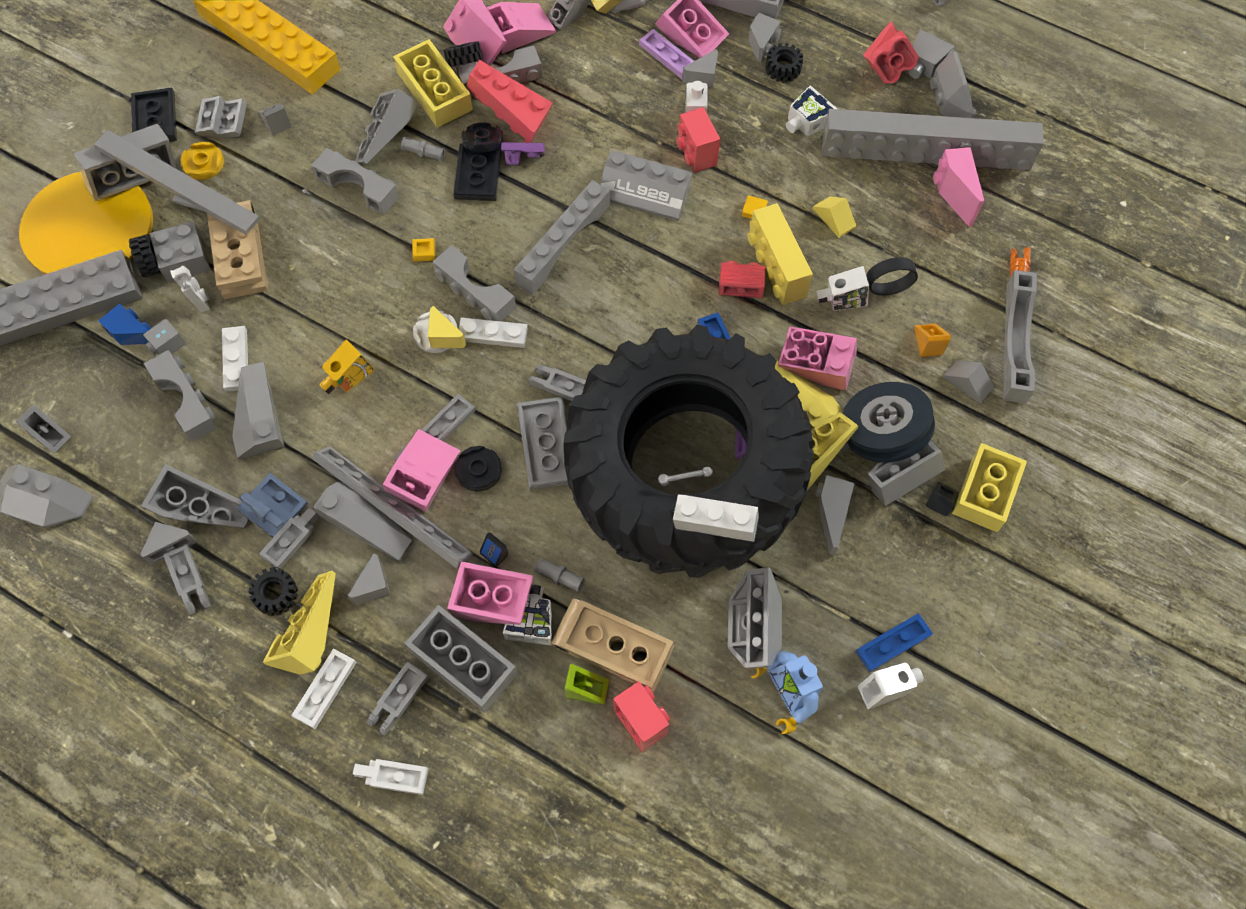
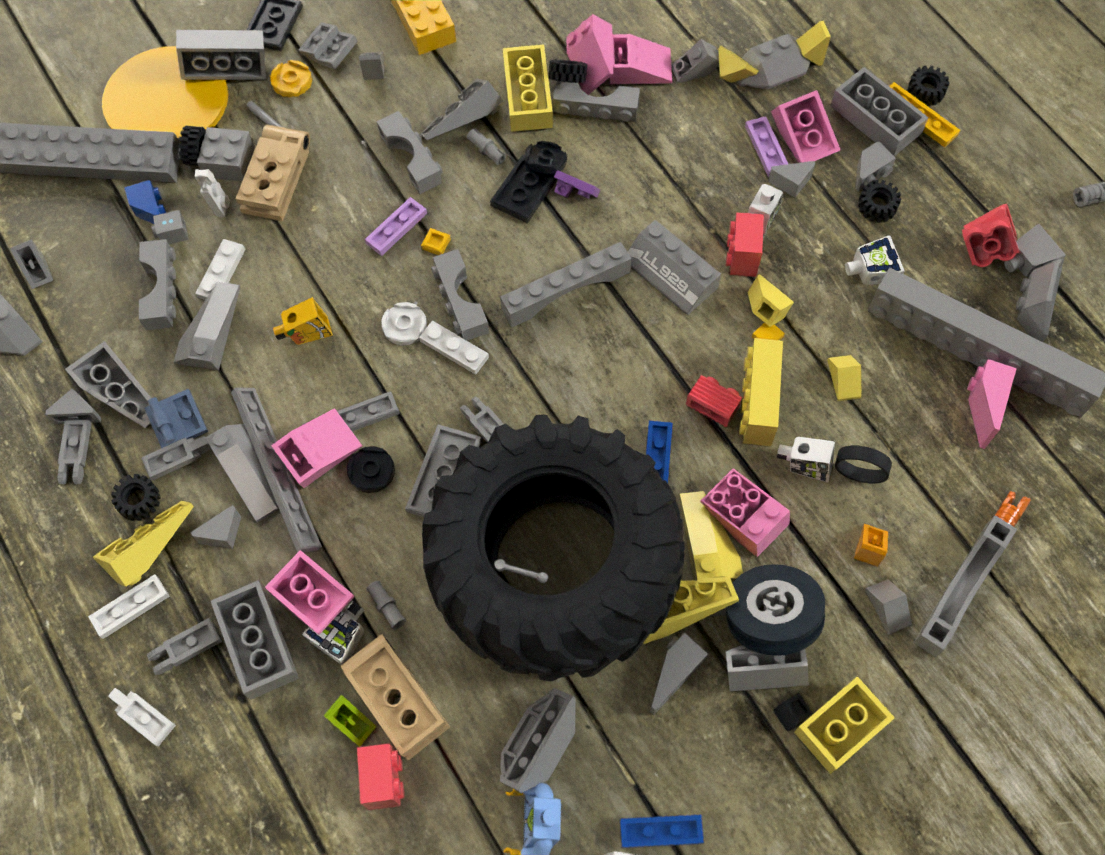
camera: 30 degrees right, 0 degrees up
light grey tile [94,130,259,235] -> none
light yellow slope [428,306,466,348] -> none
coral wedge [466,60,552,143] -> none
slope [480,532,508,567] -> none
white brick [673,494,759,542] -> none
none -> lavender plate [365,197,427,256]
none -> light yellow slope [747,274,794,327]

